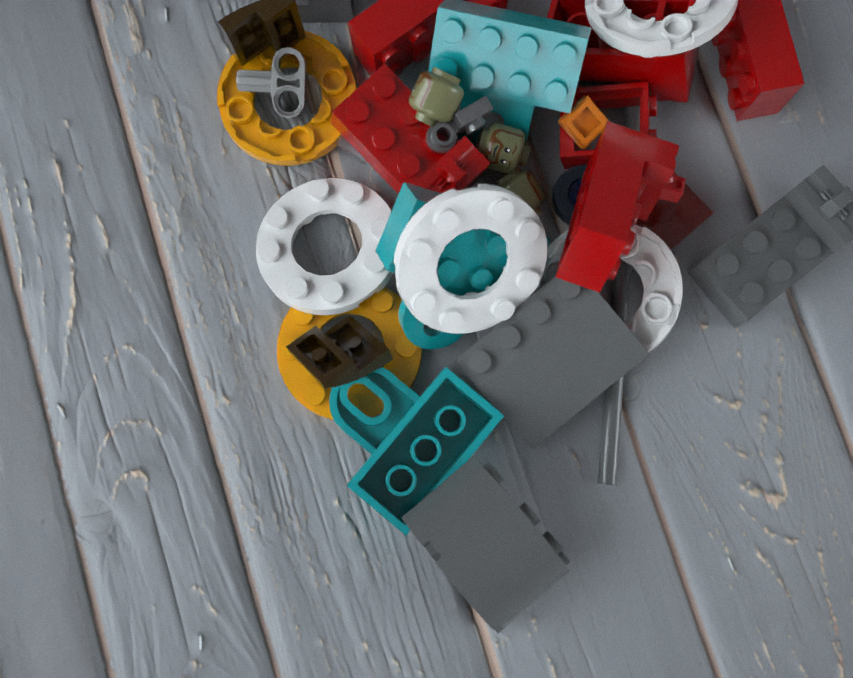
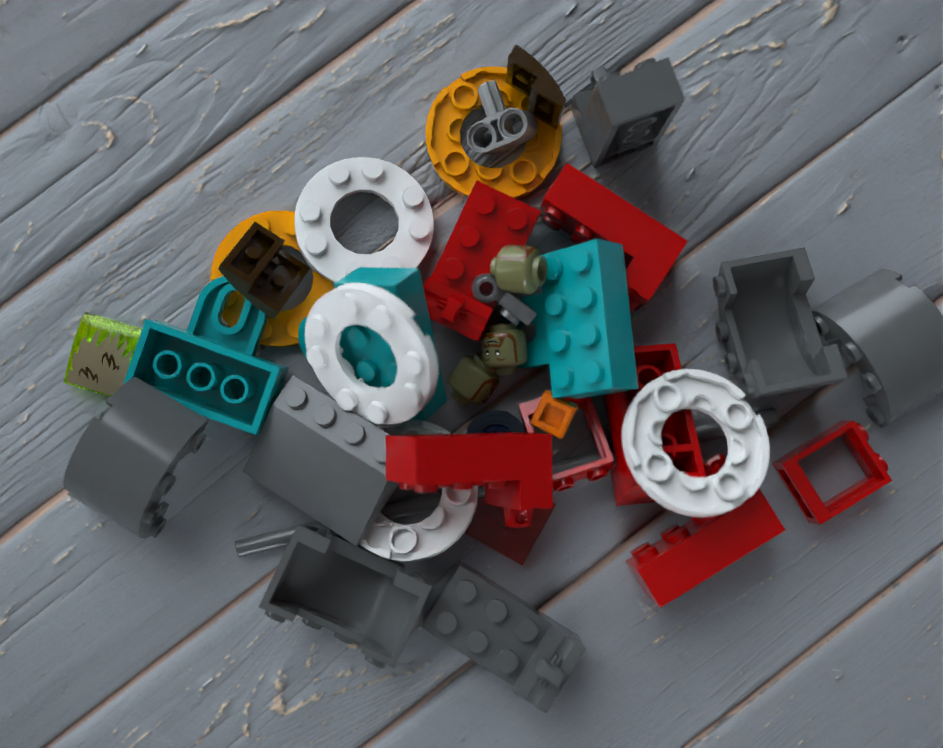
camera: 65 degrees right, 5 degrees up
none -> slope [64,312,142,397]
none -> dark grey cylinder [259,524,432,668]

